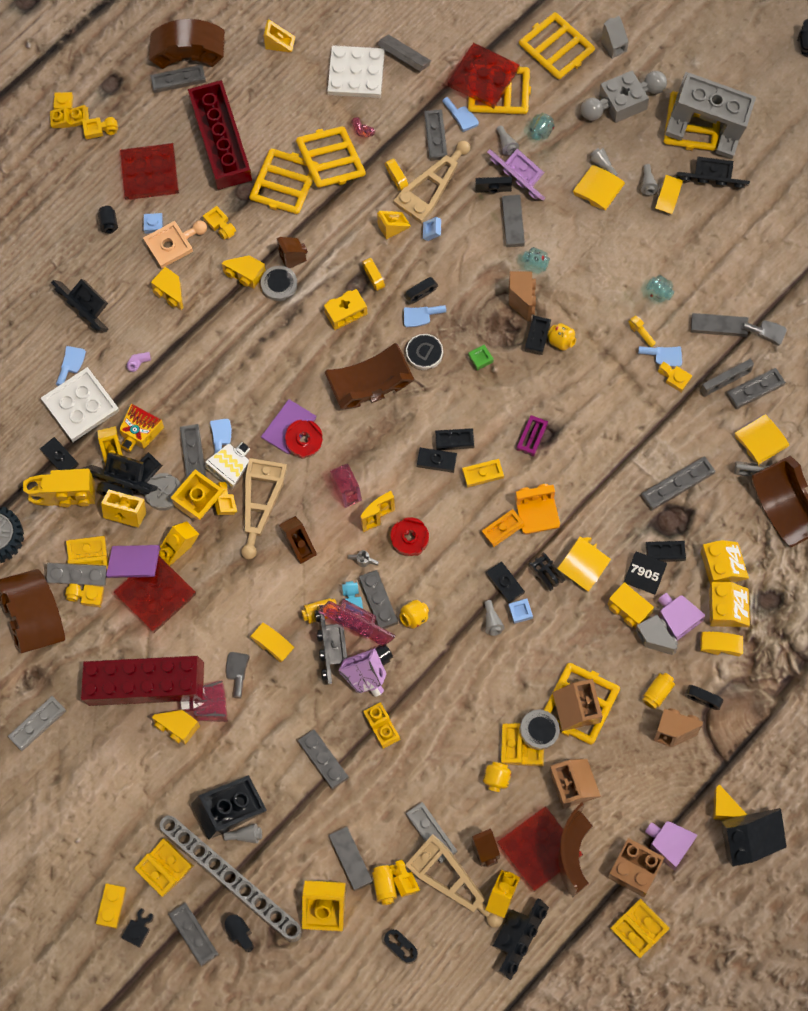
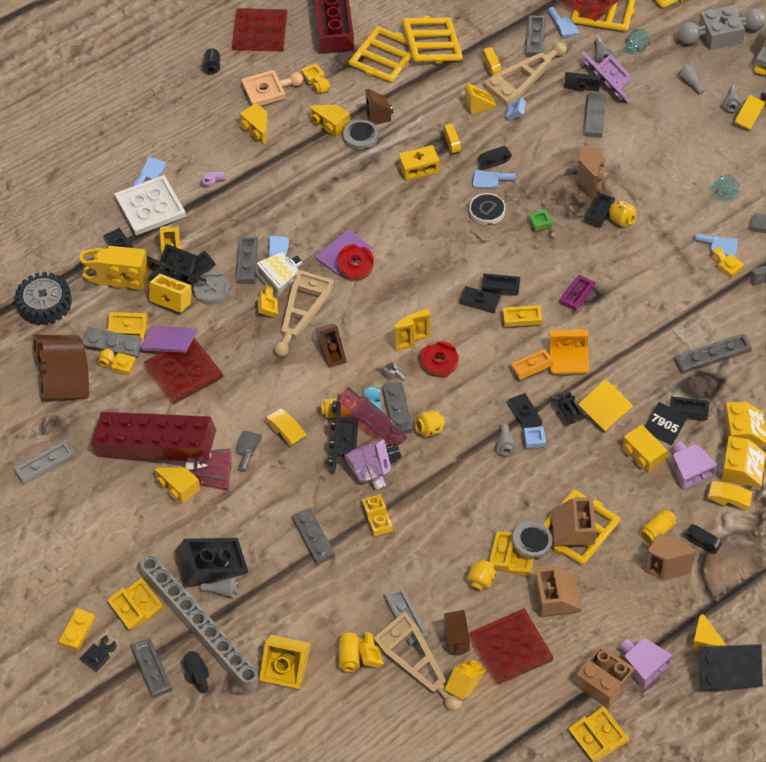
camera: 10 degrees right, 15 degrees down
black bracket [51,279,108,332] -> none
torso [119,404,164,452] -> none
light blue plate [144,213,163,234] -> none
yellow slope [159,521,199,566] -> none
yellow slope [170,469,224,520] -> none
reddish brown panel [325,343,414,409] -> none
flat silver tile [329,827,373,891] -> none
clear pink torso [330,464,362,508] -> none
clear pink arm [351,117,375,137] -> none
black beam [384,929,418,964] -> none
black bracket [493,898,549,980] -> none
clear light blue head [521,247,550,274] -> none
reddish brown panel [558,802,593,897] -> none
yellow slope [573,165,625,210] -> none
yellow bar [628,315,656,347] -> none
light grey slope [635,615,678,655] -> none

